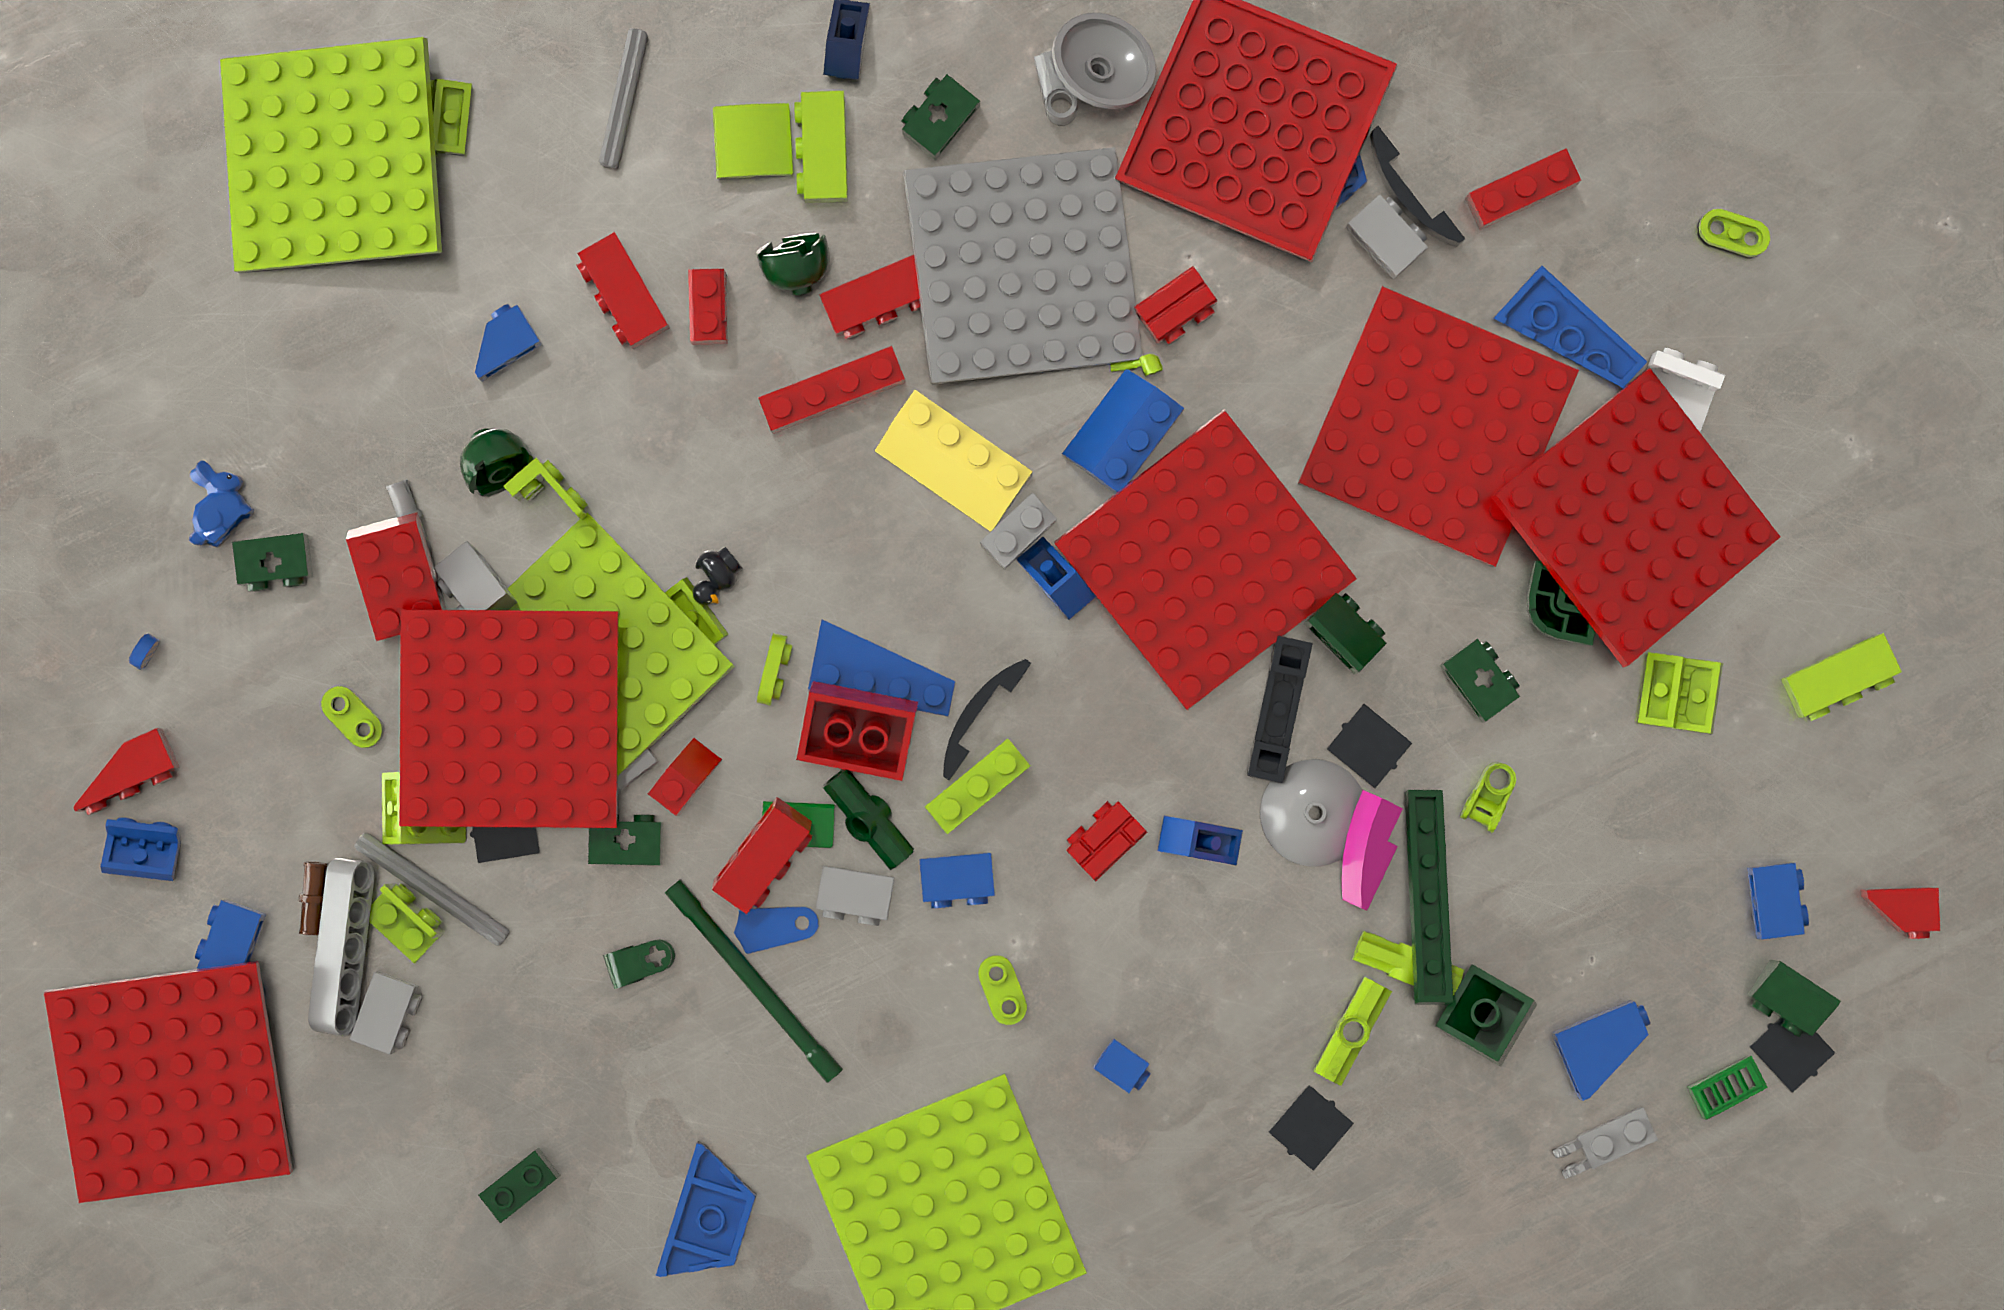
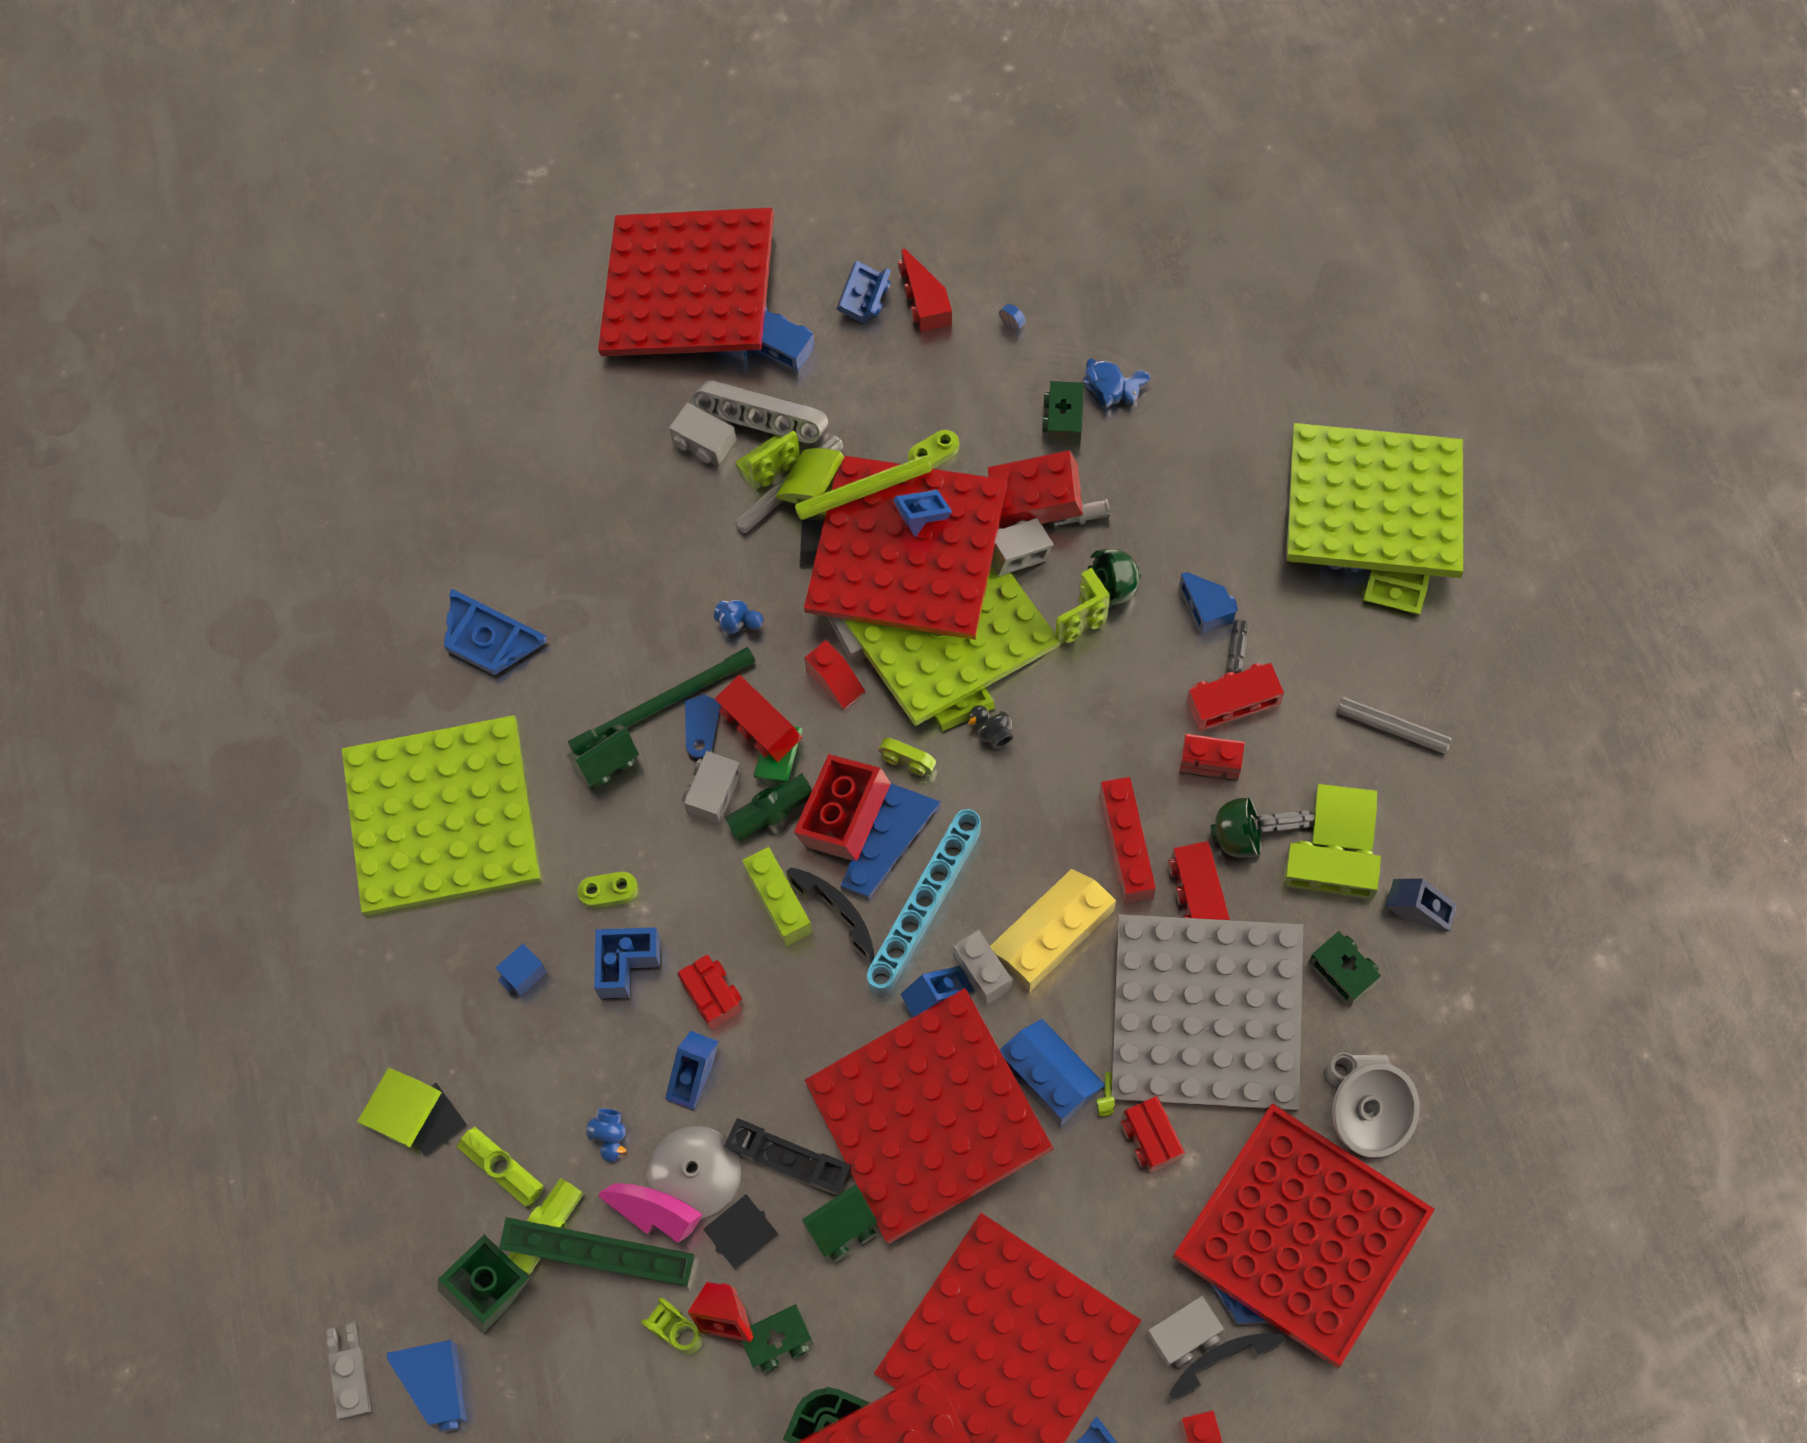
camera: 105 degrees right, 20 degrees down
reddish brown pin [298,862,327,935] -> none
dark green brick [478,1148,561,1223] -> none
dark green brick [588,814,663,865] -> none
dark green piece [603,939,676,989] -> none
blue brick [919,853,995,909] -> none
none -> lime slope [357,1067,442,1147]
none -> dark green slope [566,723,639,787]
none -> blue animal [586,1108,626,1162]
none -> blue brick [594,927,660,998]
none -> red slope [688,1282,753,1342]
none -> blue animal [714,600,764,634]
none -> lime slope [776,448,845,503]
none -> lime axle [795,456,932,520]
none -> medium azure beam [867,809,981,996]
none -> blue slope [893,490,952,537]
none -> dark grey axle [1226,620,1249,674]
none -> axle [1257,810,1315,833]

